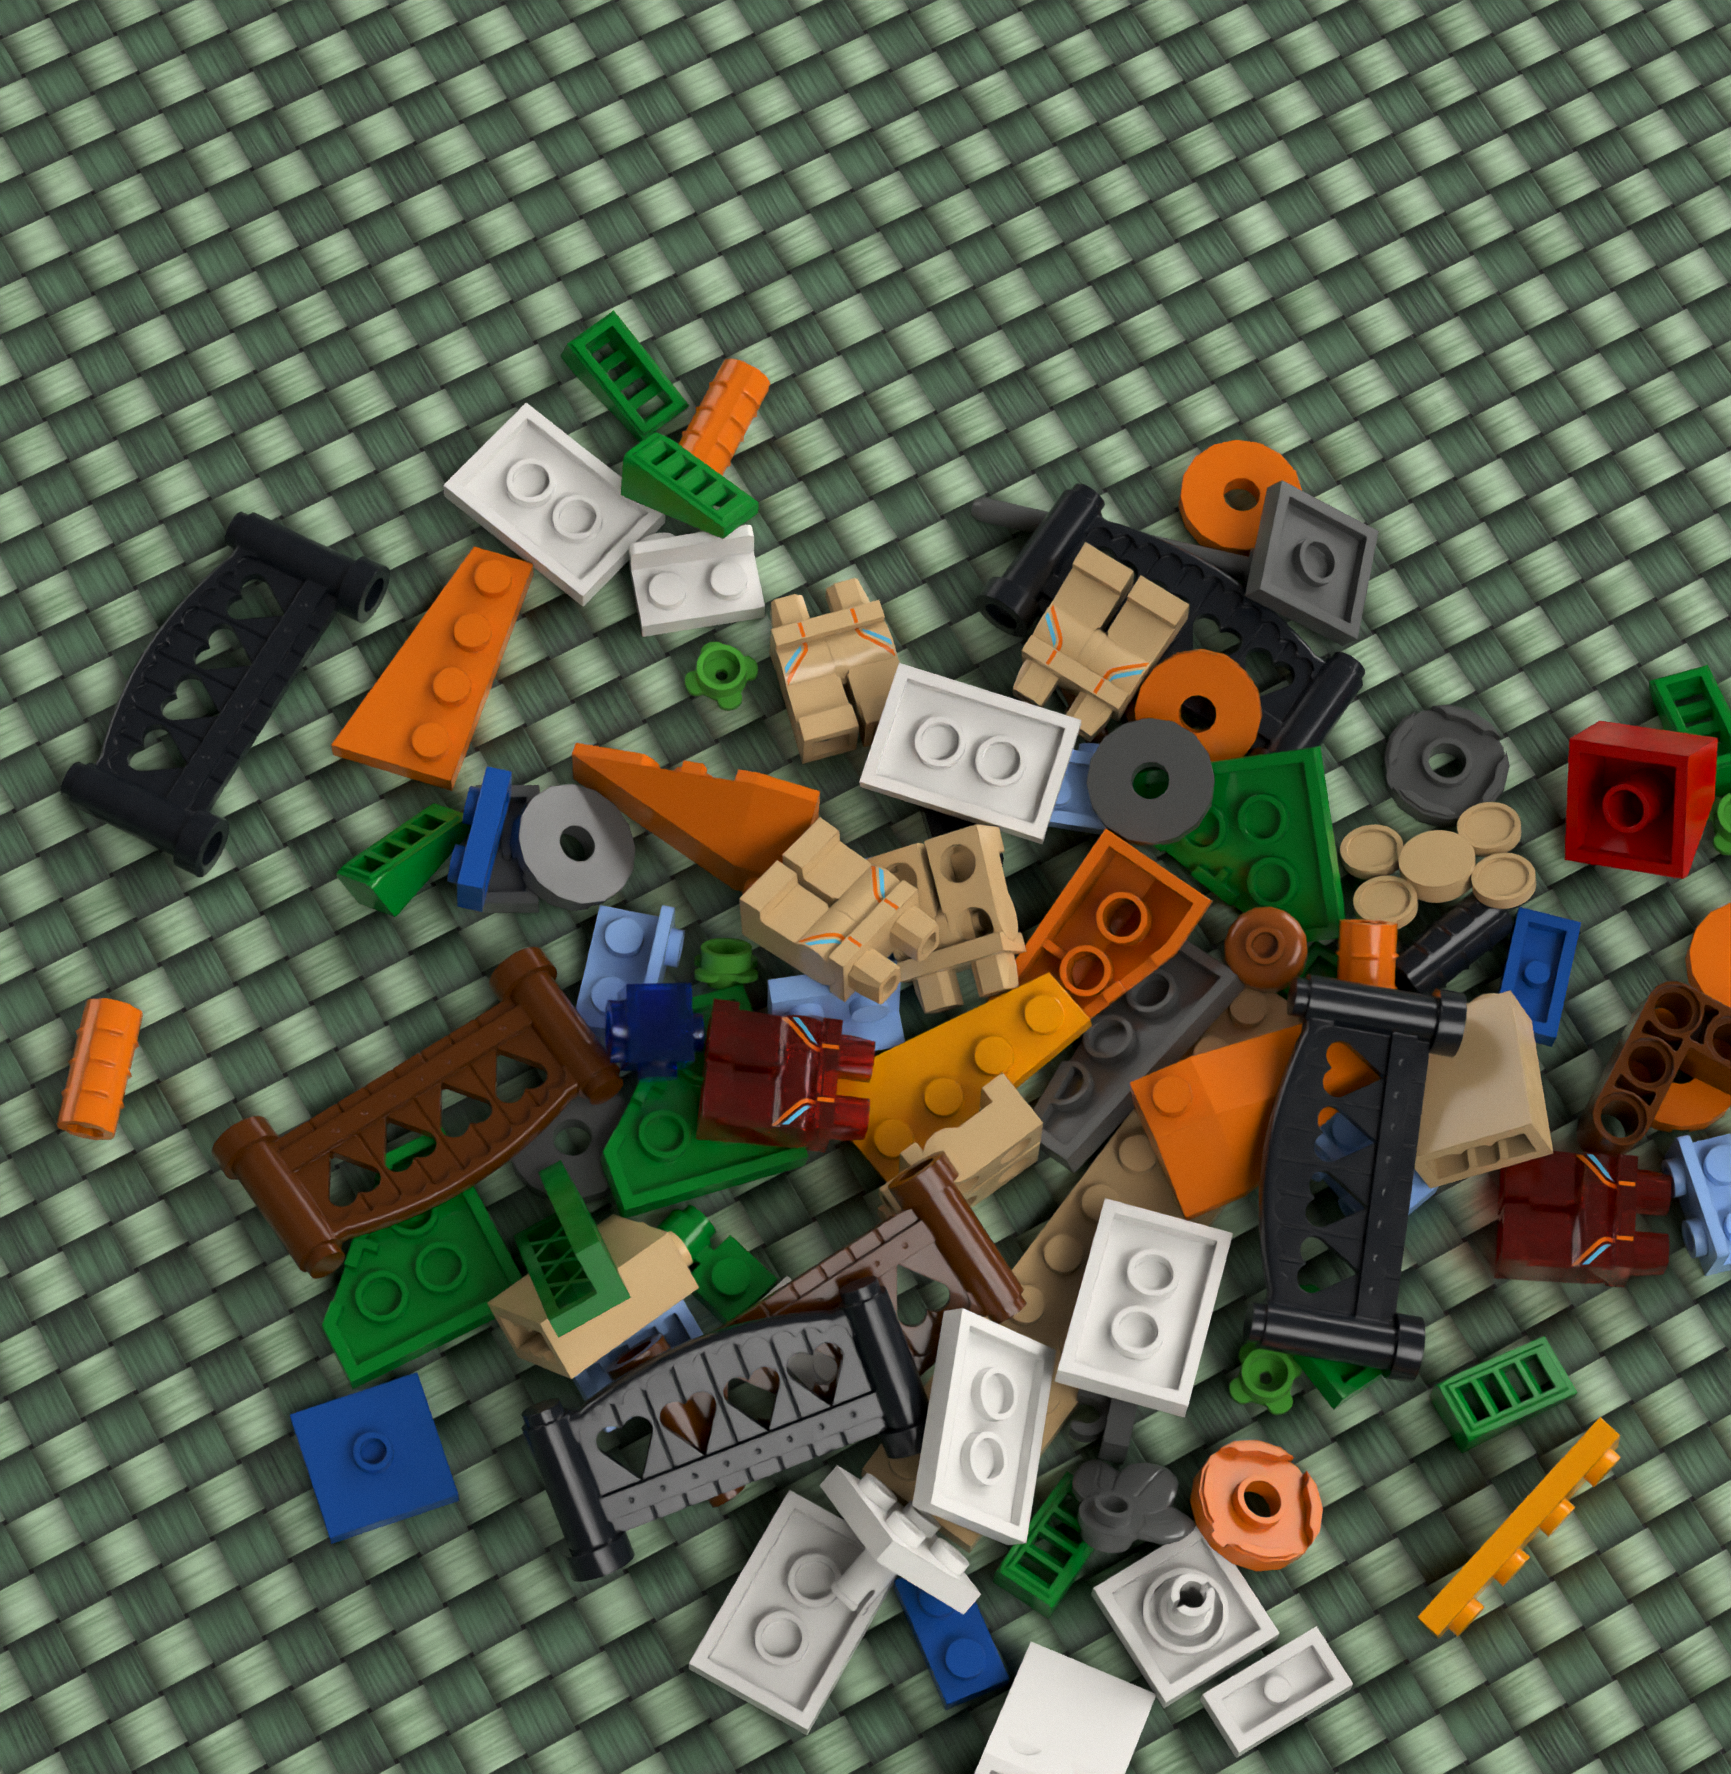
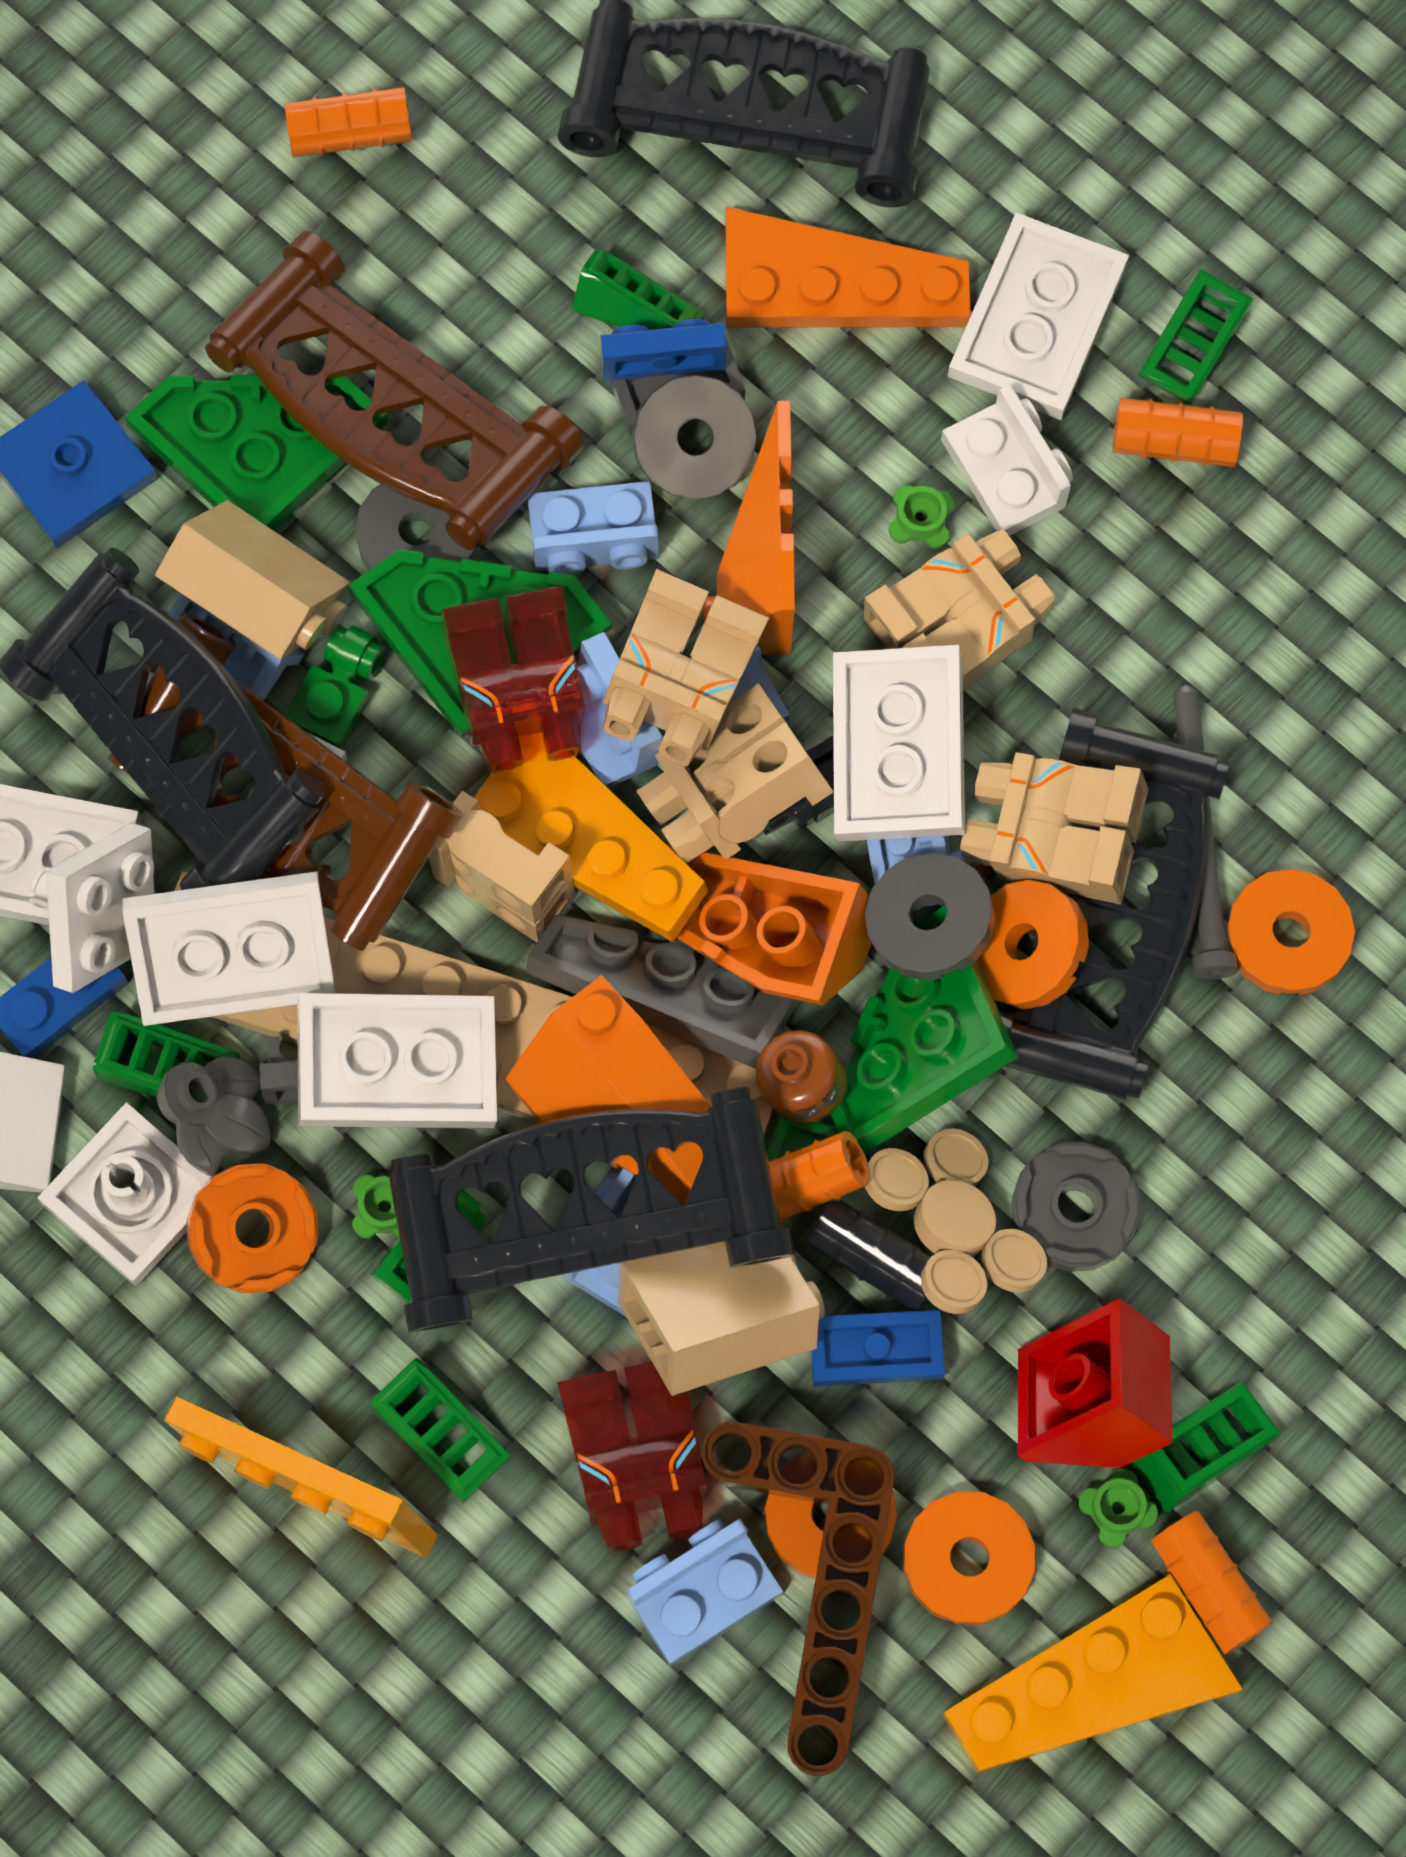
camera: 75 degrees right, 5 degrees up
green fence [513,1160,631,1338] -> none
clear blue brick [605,983,705,1082] -> none
green slope [621,432,759,539] -> none
bright green plate [694,938,758,990] -> none
white plate [1200,1626,1353,1758] -> none
dark grey plate [1245,480,1379,646] -> none

